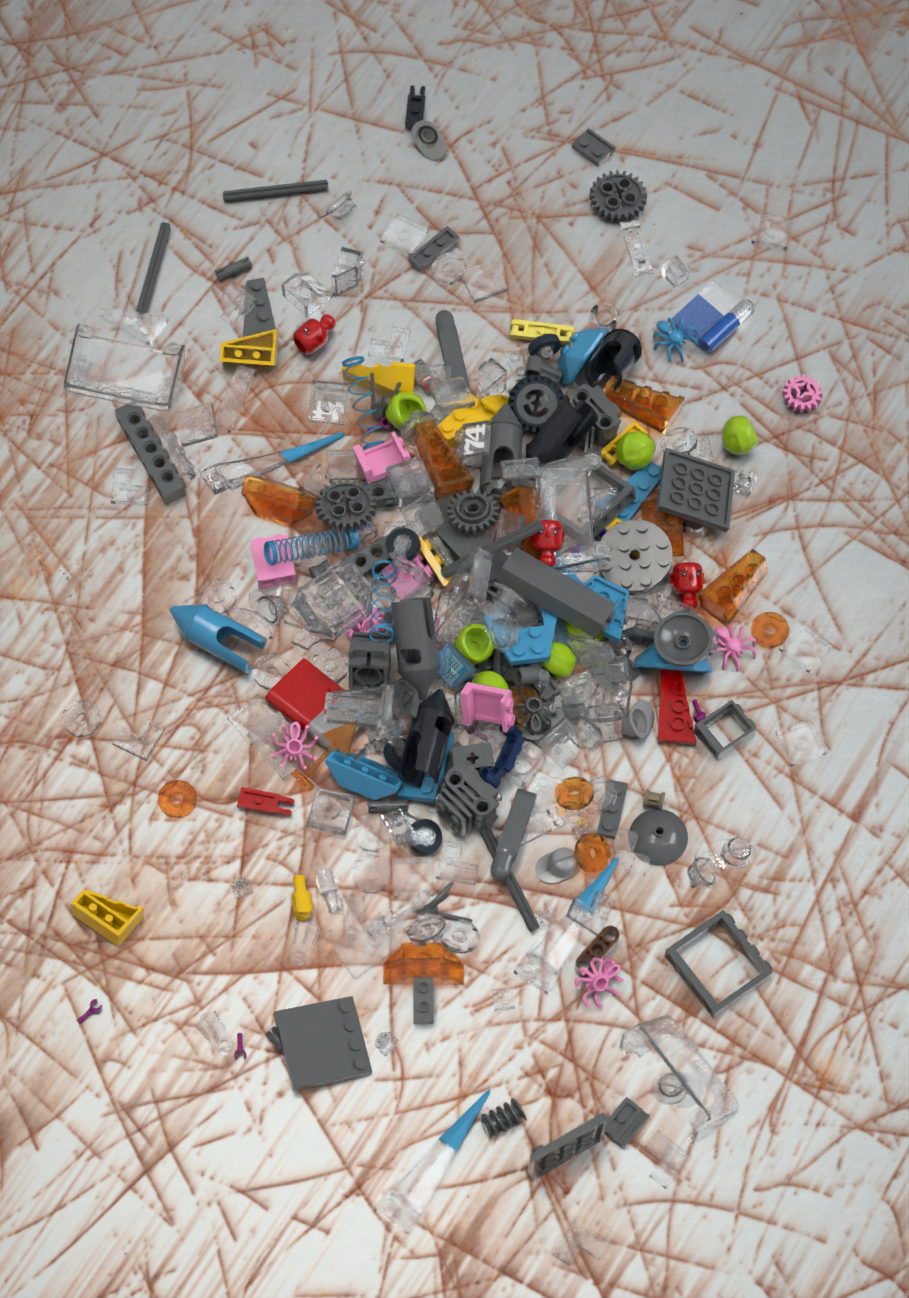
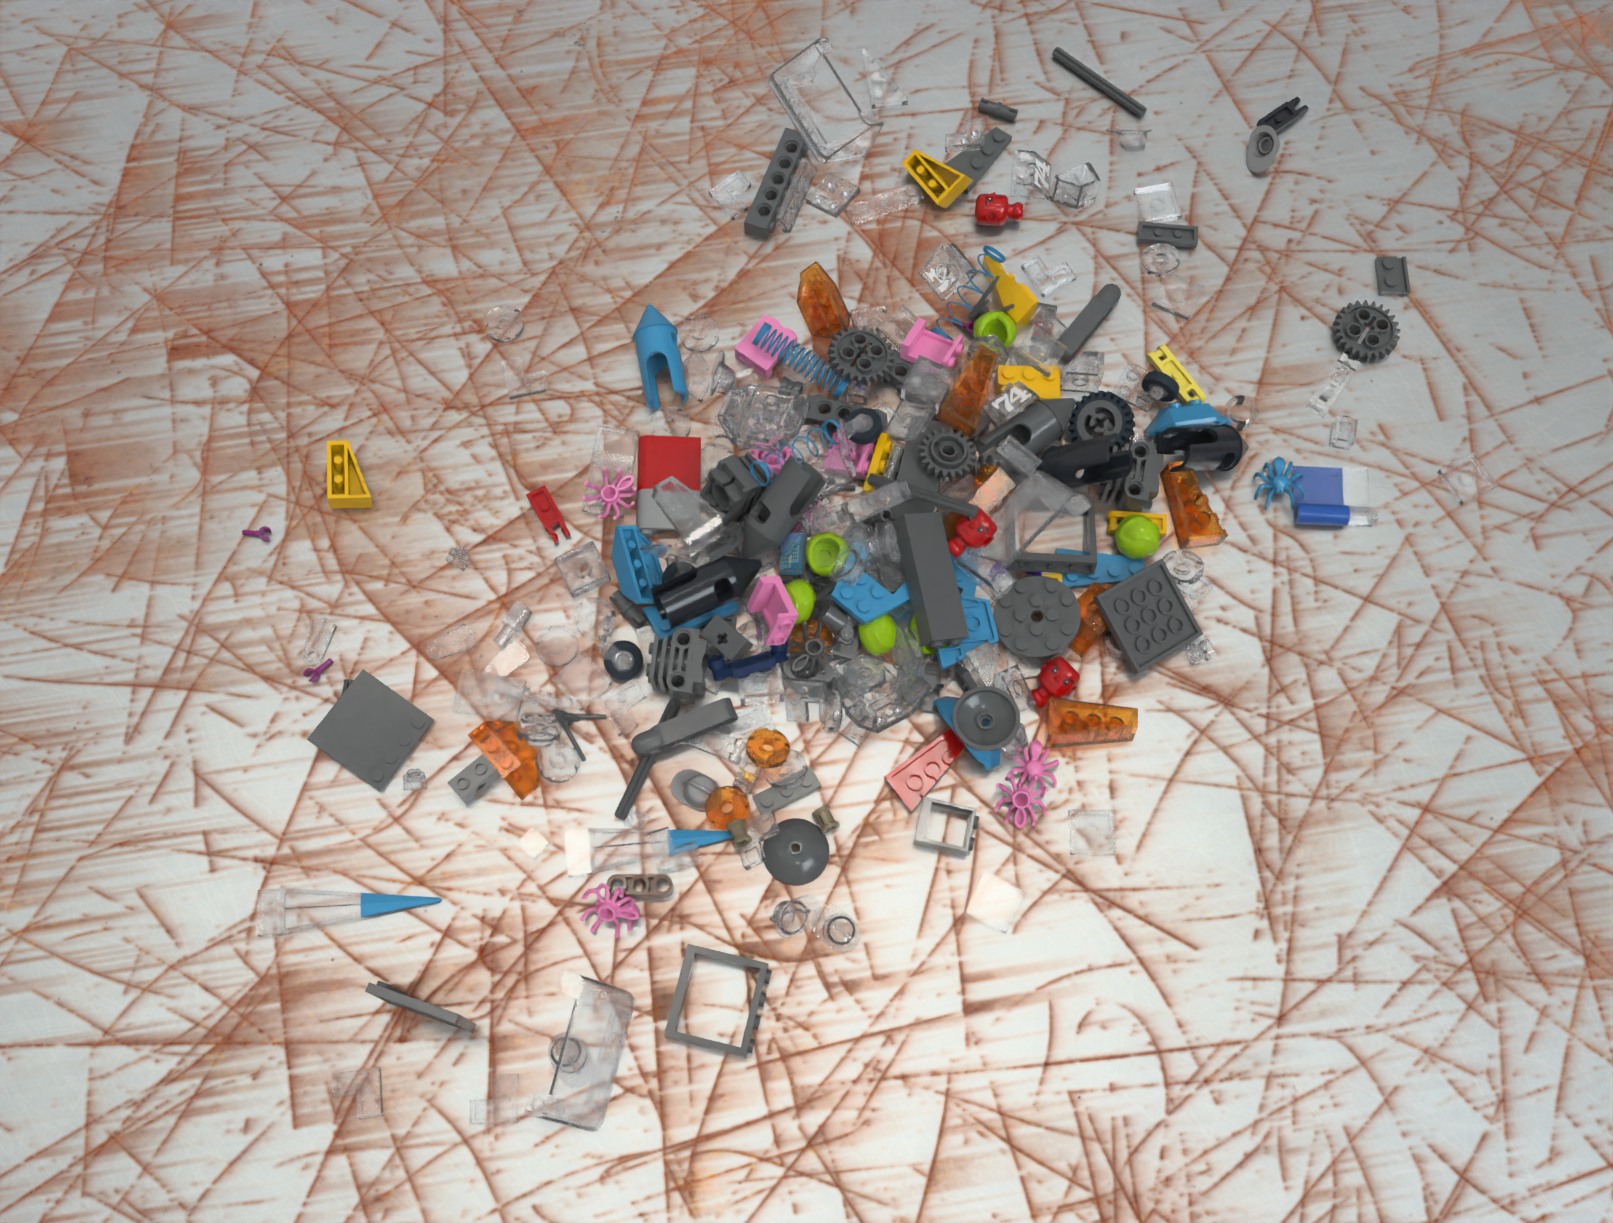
camera: 50 degrees right, 5 degrees up
dark grey axle [136,222,170,316] -> none
clear orange tile [158,780,197,818] -> none
clear plate [199,432,344,495] -> none
clear orange piece [290,720,357,792] -> none
yellow arm [291,875,313,921] -> none
yellow piece [479,394,508,414] -> none
dark grey piece [481,1098,527,1139] -> none
dark grey piece [524,355,562,384] -> none
clear wing [578,487,619,523] -> none
dark grey plate [605,1097,650,1148] -> none
light grey piece [621,699,655,738] -> none
magenta hand [692,699,706,724] -> none
lime piece [721,415,758,456] -> none
clear orange tile [751,612,789,649] -> none
bright pink gear [782,374,823,413] -> none
none -> dark tan bush [726,819,752,849]
none -> bright pink animal [994,772,1049,828]

